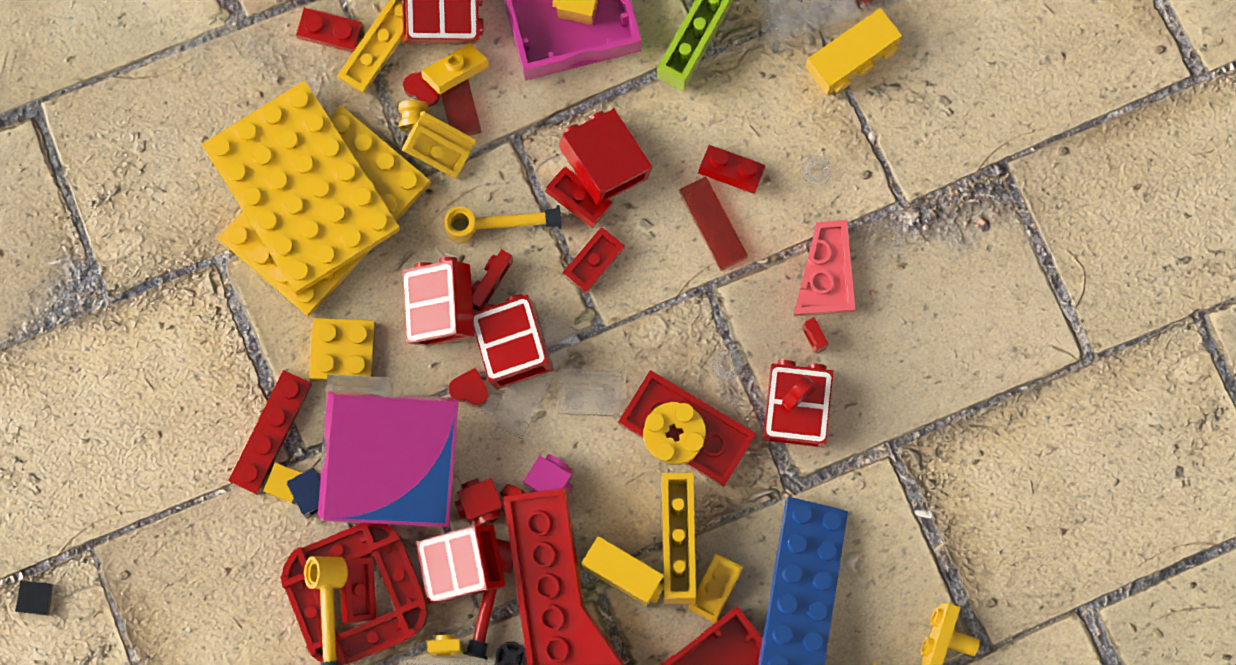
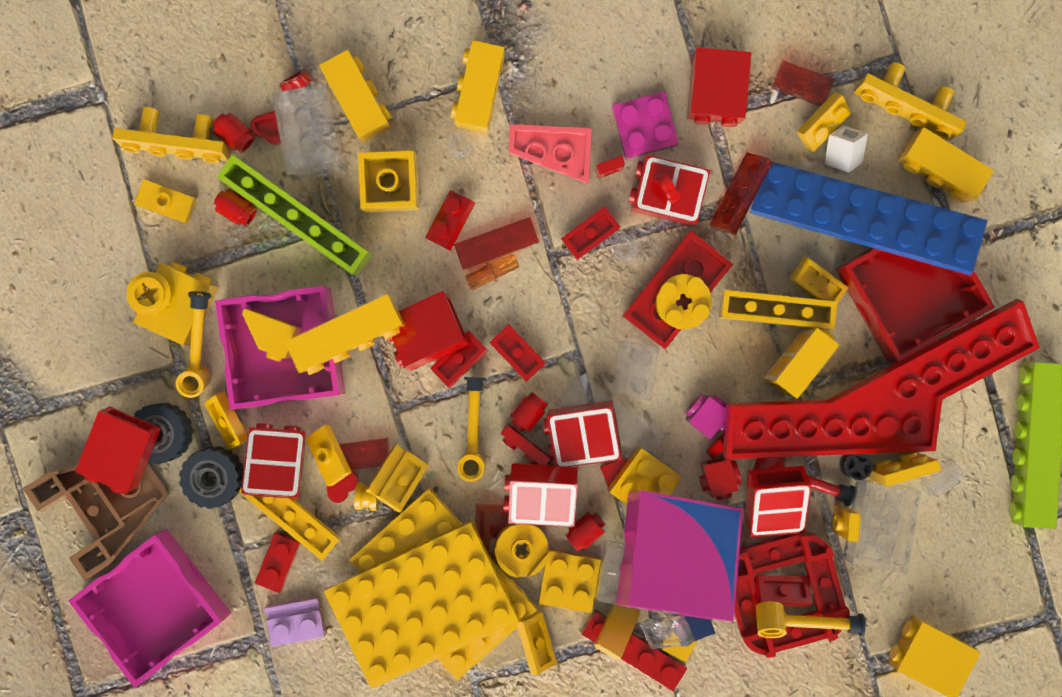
camera: 80 degrees left, 10 degrees up
none -> lavender plate [264,596,326,647]
none -> yellow brick [285,294,405,375]
none -> yellow brick [358,150,420,213]
none -> yellow brick [451,40,505,134]
none -> clear orange axle [465,254,519,291]
none -> clear red slope [475,504,508,559]
none -> yellow plate [493,523,548,578]
none -> red brick [509,392,548,433]
none -> yellow plate [516,612,557,675]
none -> red plate [561,206,621,261]
none -> red brick [565,512,606,551]
none -> yellow tile [594,598,641,661]
none -> yellow plate [607,446,682,504]
none -> dark pink plate [612,91,679,160]
none -> clear plate [640,615,695,649]
none -> red brick [687,47,752,127]
none -> clear red plate [709,152,773,235]
none -> clear red plate [771,60,834,106]
none -> yellow plate [796,92,851,152]
none -> white panel [825,125,868,173]

